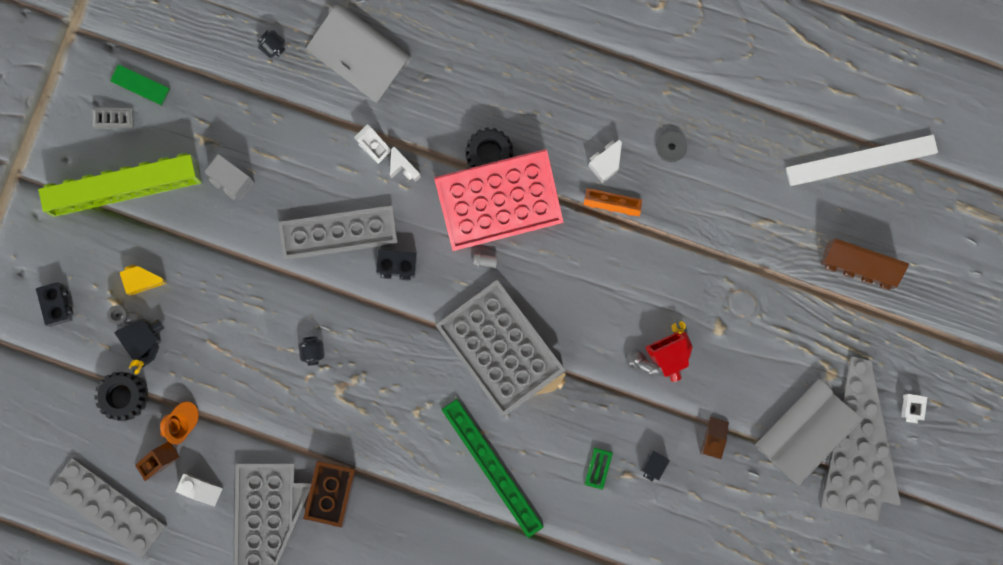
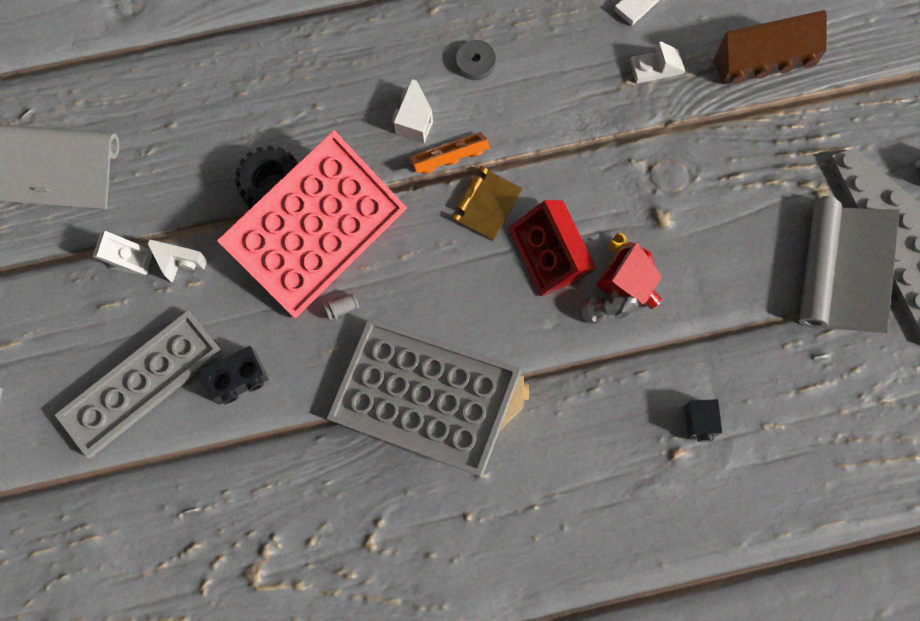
camera: 25 degrees left, 10 degrees down
black head [298,336,325,366] -> none
green tile [441,399,544,538] -> none
green tile [584,447,613,490] -> none
reddish brown slope [700,417,729,459] -> none
none -> pearl gold piece [450,166,523,241]
none -> red slope [508,200,596,296]
none -> white slope [630,42,685,84]

